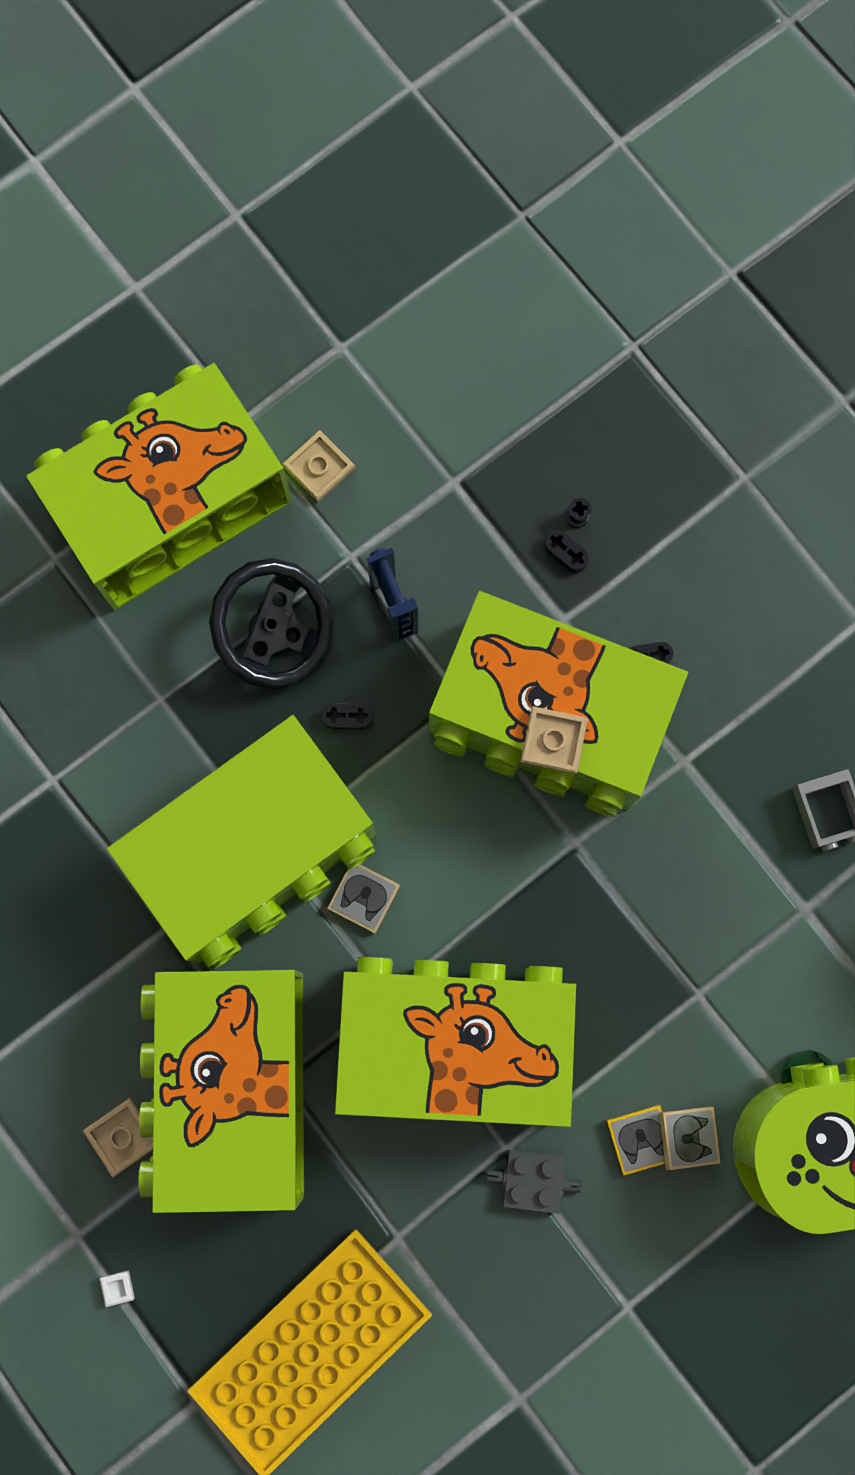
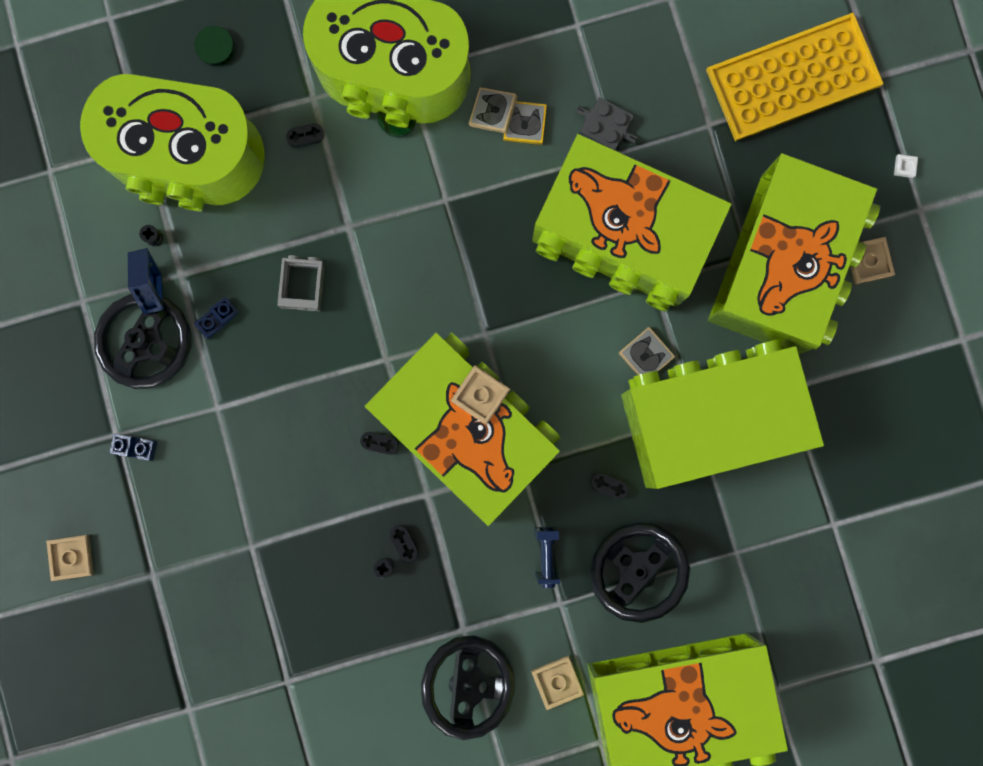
camera: 155 degrees left, 5 degrees up
none -> black piece [421,635,515,740]

